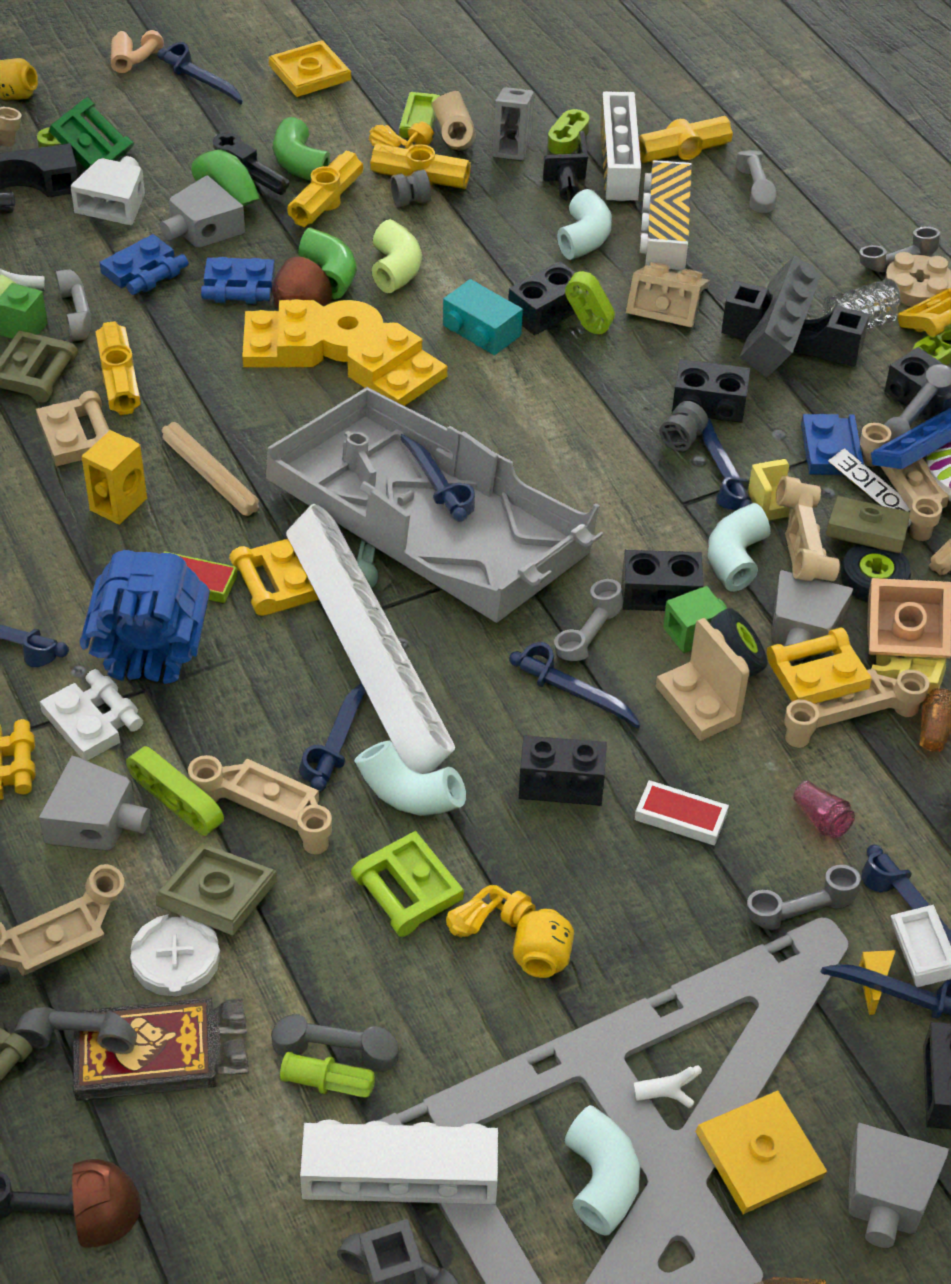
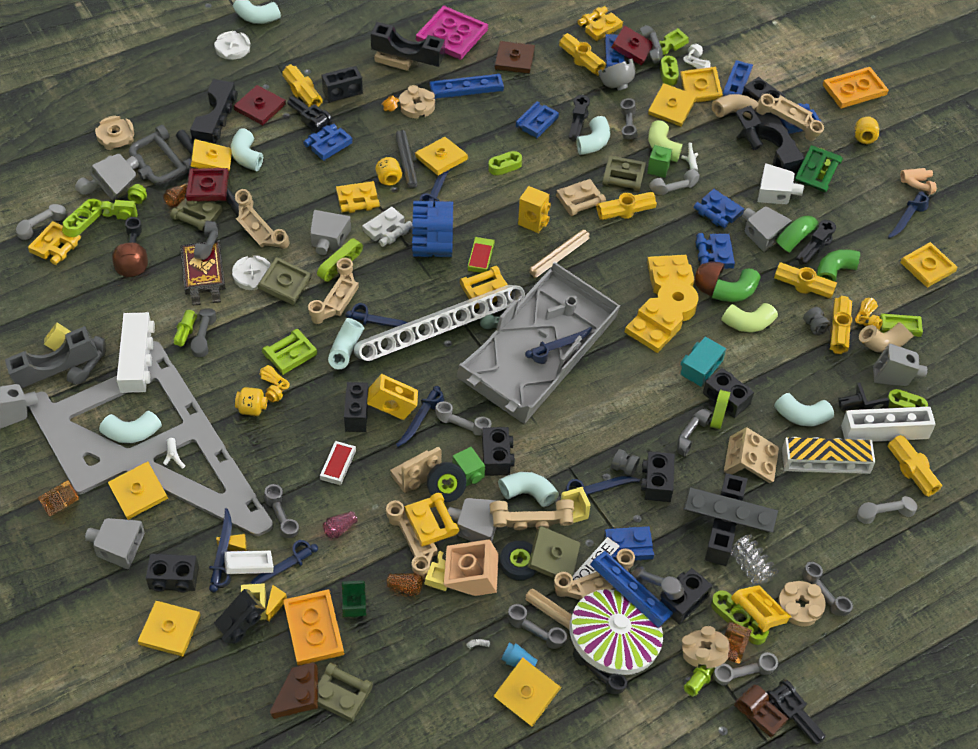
camera: 85 degrees right, 5 degrees up
none -> yellow brick [367,374,418,420]
none -> flat silver bar [677,409,713,457]

